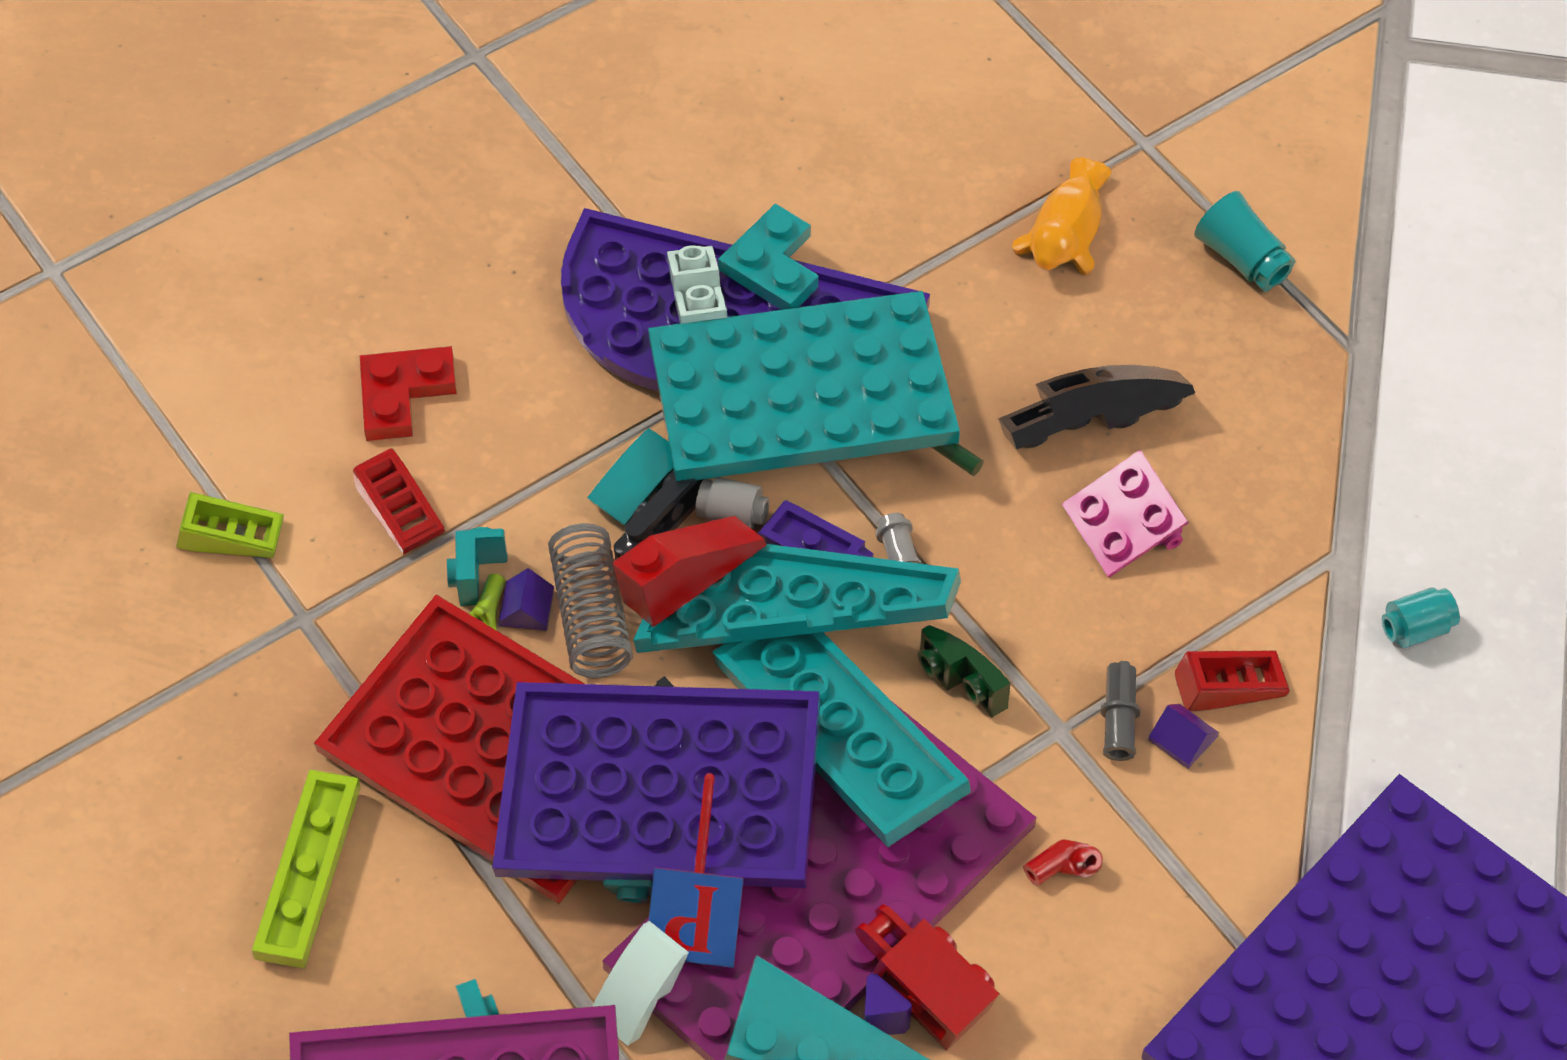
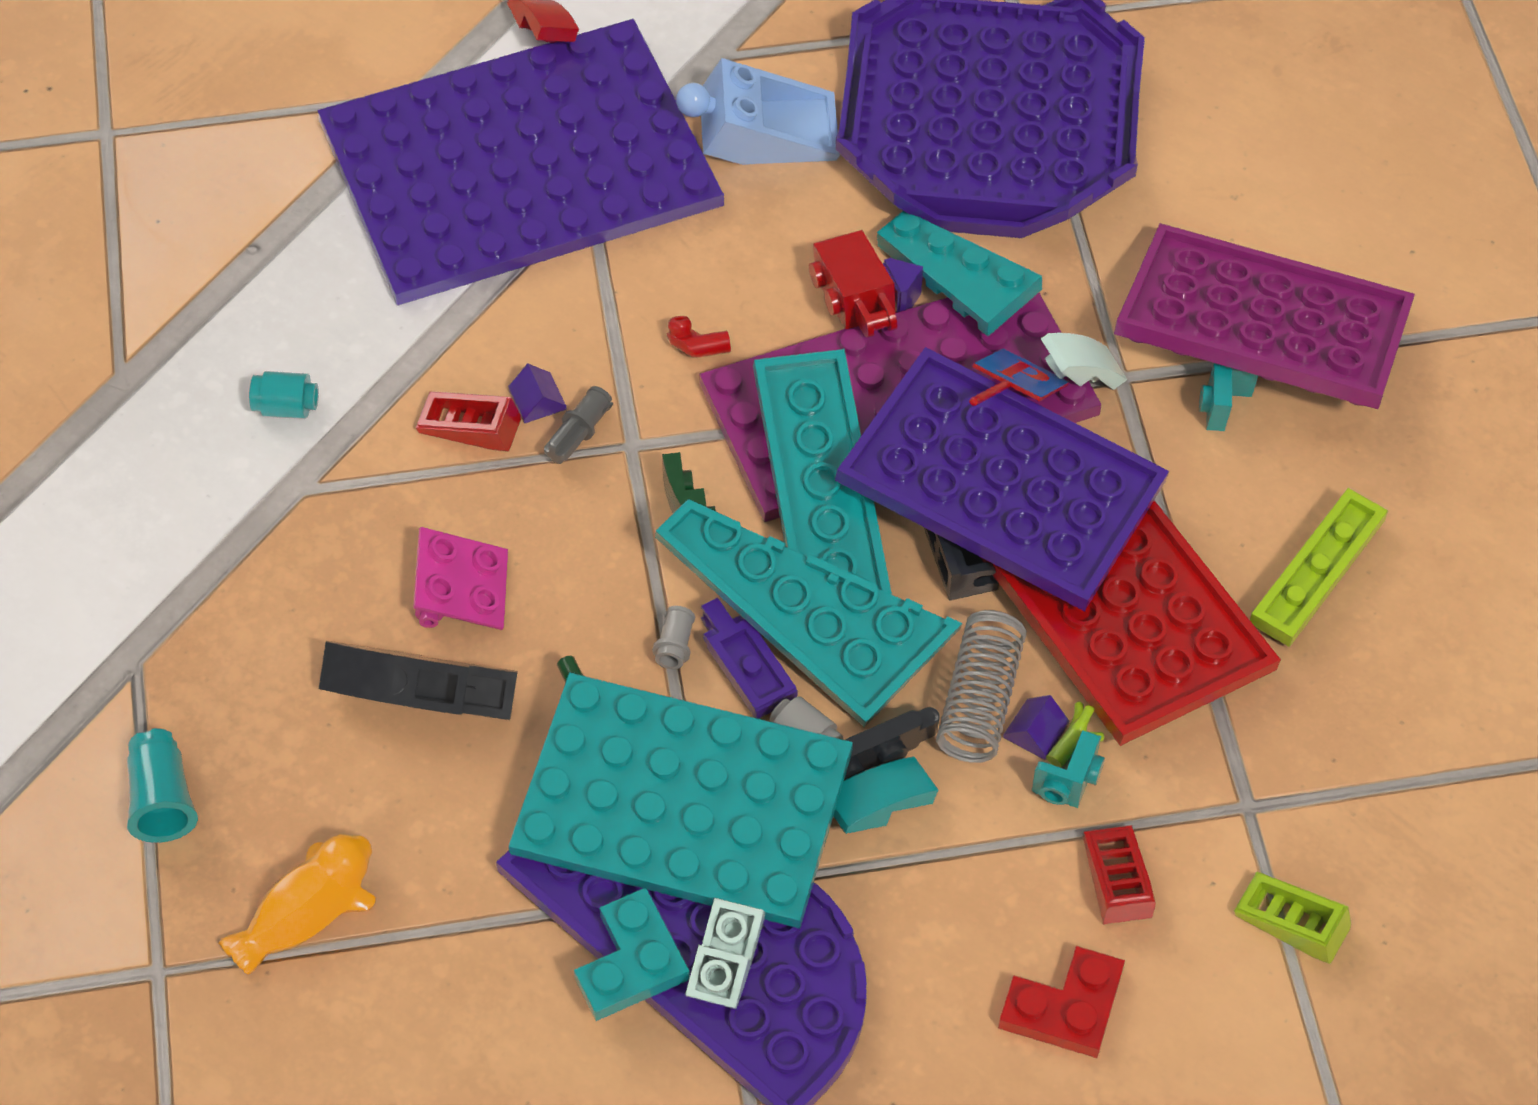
camera: 155 degrees left, 0 degrees up
red slope [612,516,766,627] -> none

